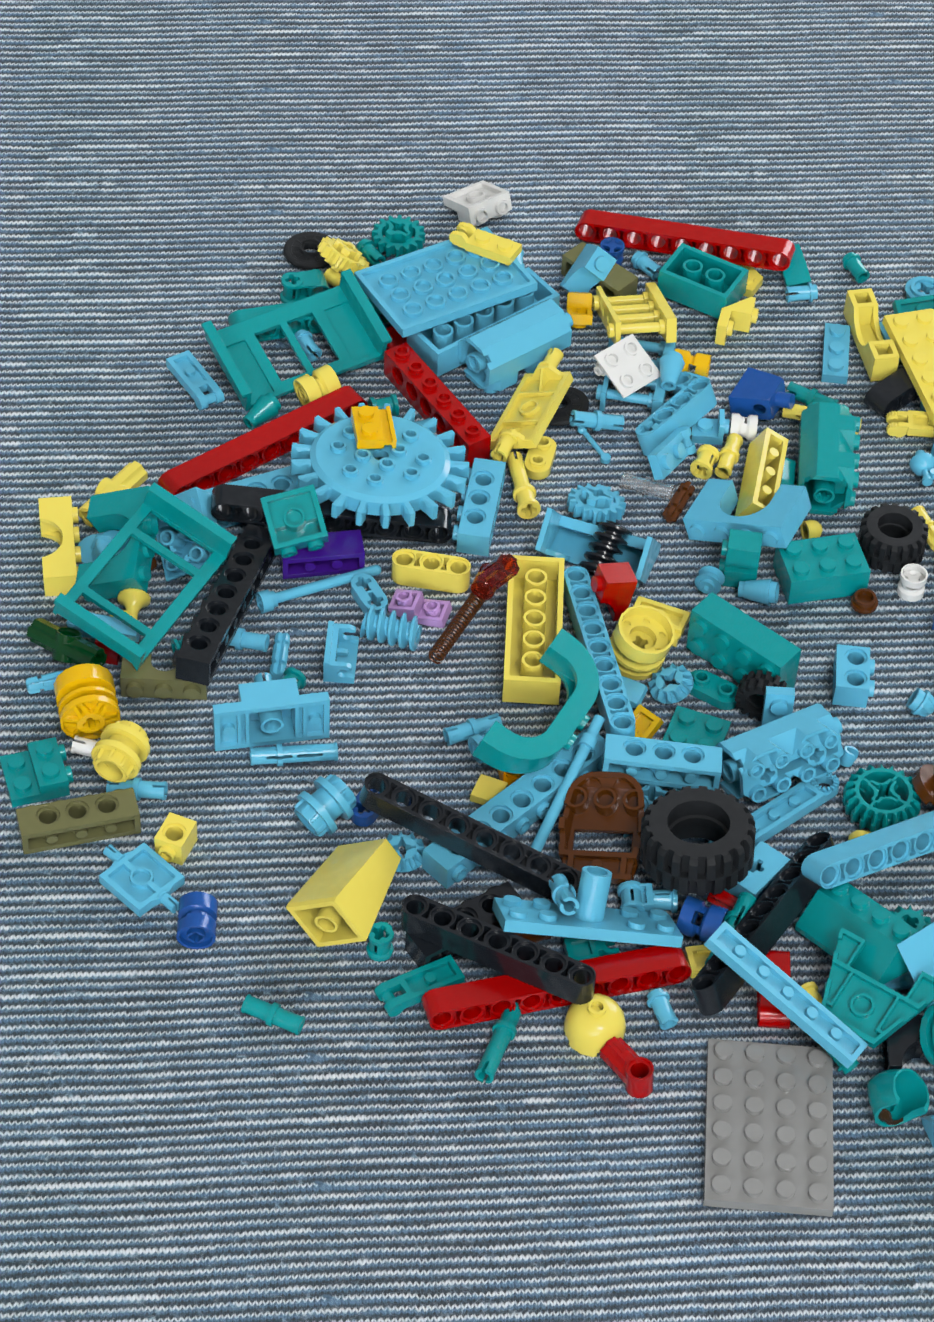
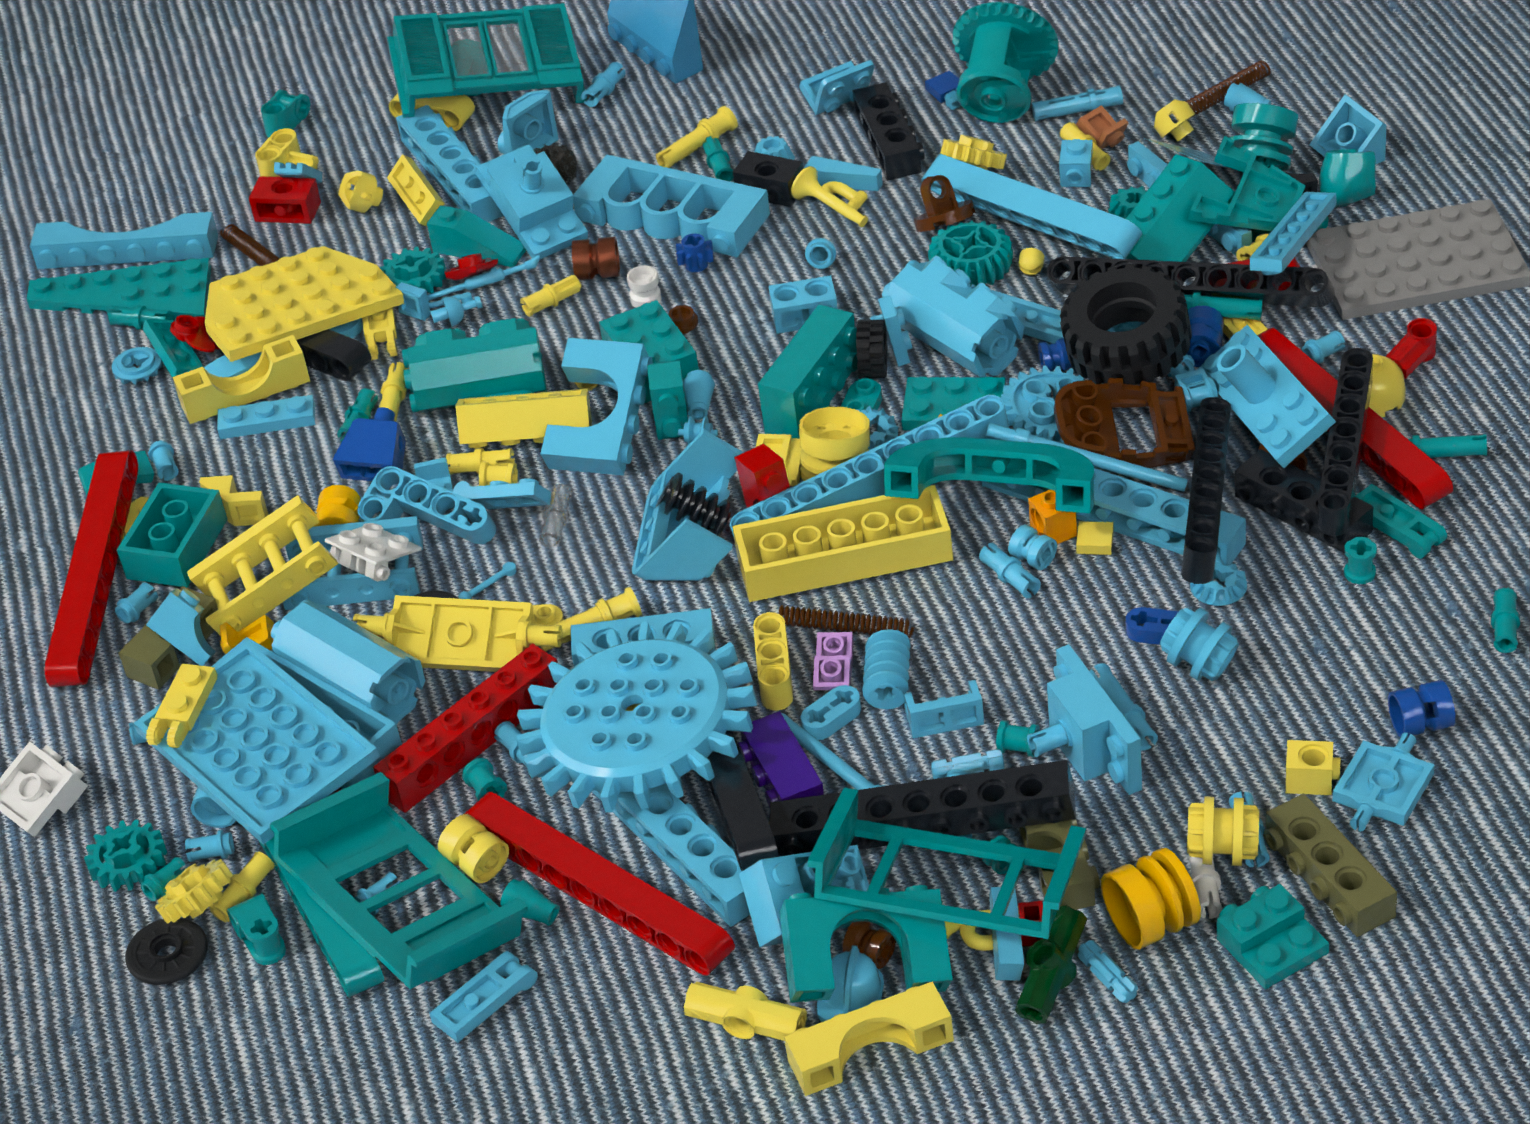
camera: 95 degrees left, 5 degrees down
teal plate [260,484,329,558] -> none
light yellow slope [286,839,401,947] -> none
yellow plate [351,406,397,449] -> none
clear red piece [471,553,520,600] -> none
medium azure pin [549,874,579,916] -> none
medium azure gear [567,483,626,525] -> none
medium azure pin [569,410,625,432] -> none
blue wheel [600,237,625,266] -> none
medium azure brick [601,733,723,790] -> none
medium azure cone [659,351,685,391] -> none
reddish brown axle [662,481,695,523] -> none
white wheel [729,413,758,441] -> none
teal pin [842,252,870,283] -> none
black tyre [858,503,929,574] -> none

